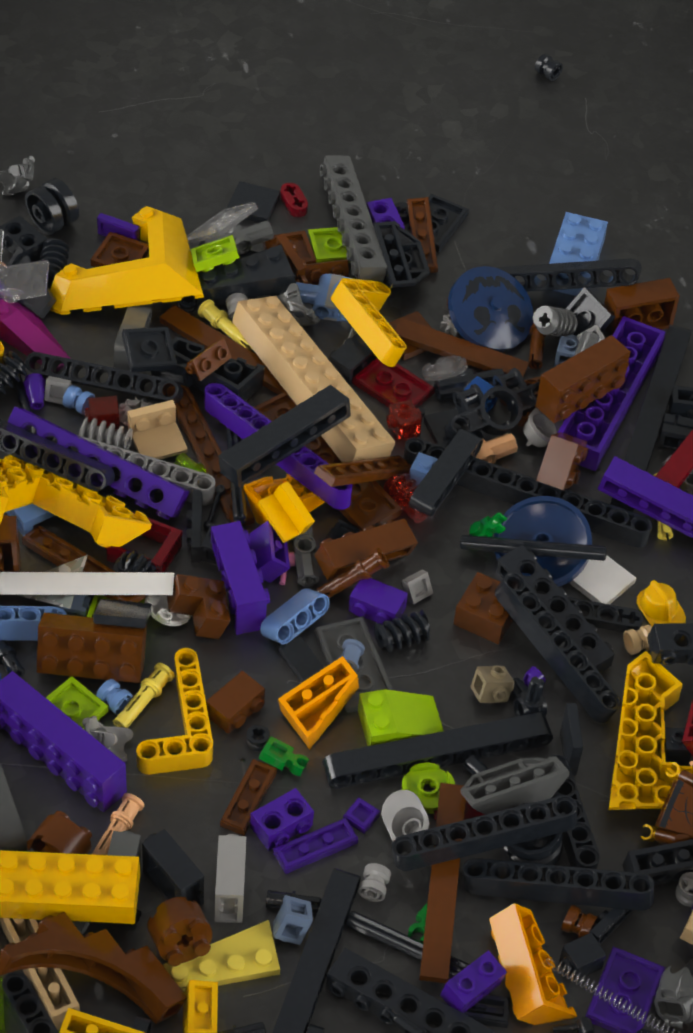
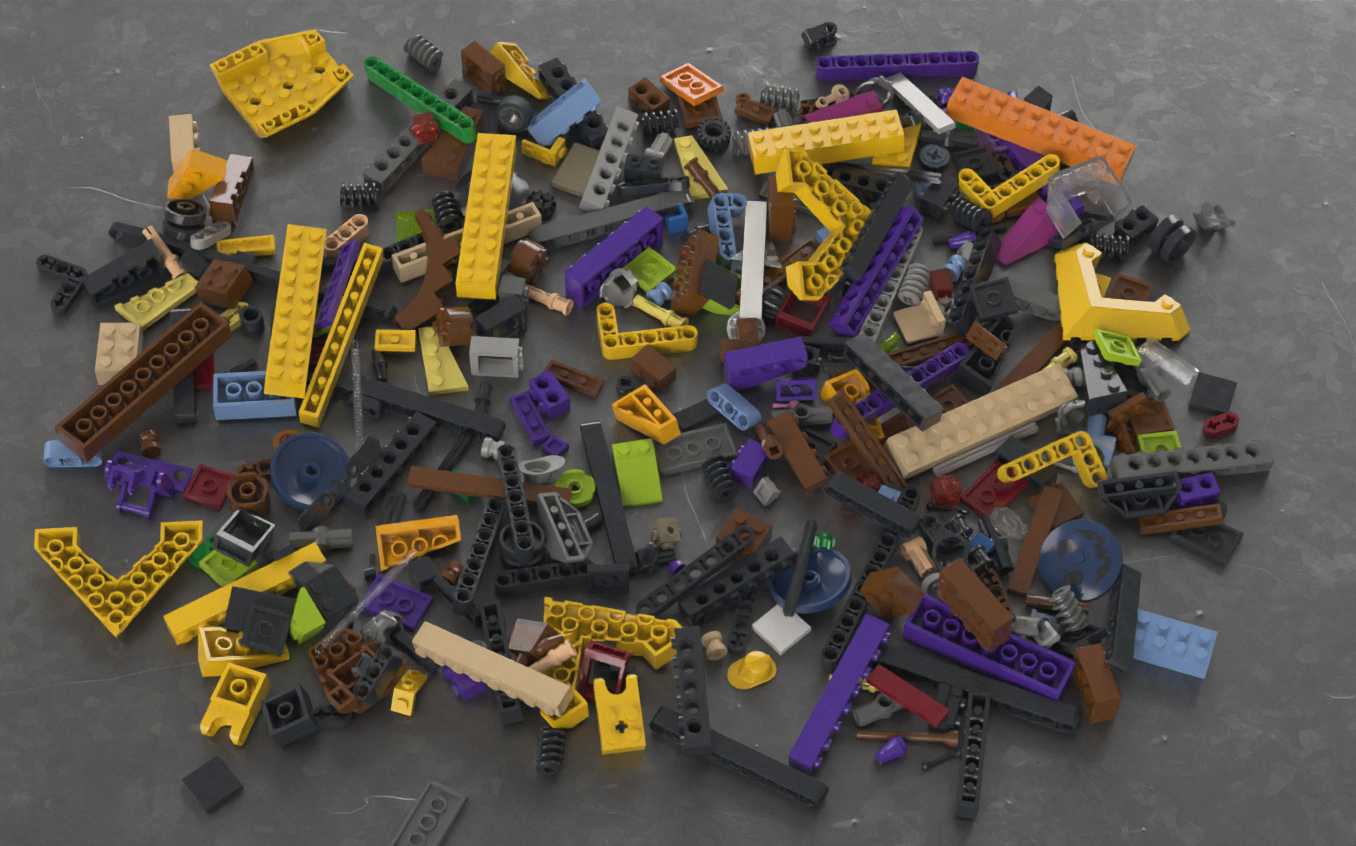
camera: 95 degrees right, 5 degrees up
dark purple tile [97,213,140,241] -> none
yellow panel [257,481,315,543] -> none
green plate [258,736,309,776] -> none
sand blue brick [273,895,313,945] -> none
sand blue bush [338,639,365,672] -> none
dark purple brick [440,950,507,1013] -> none

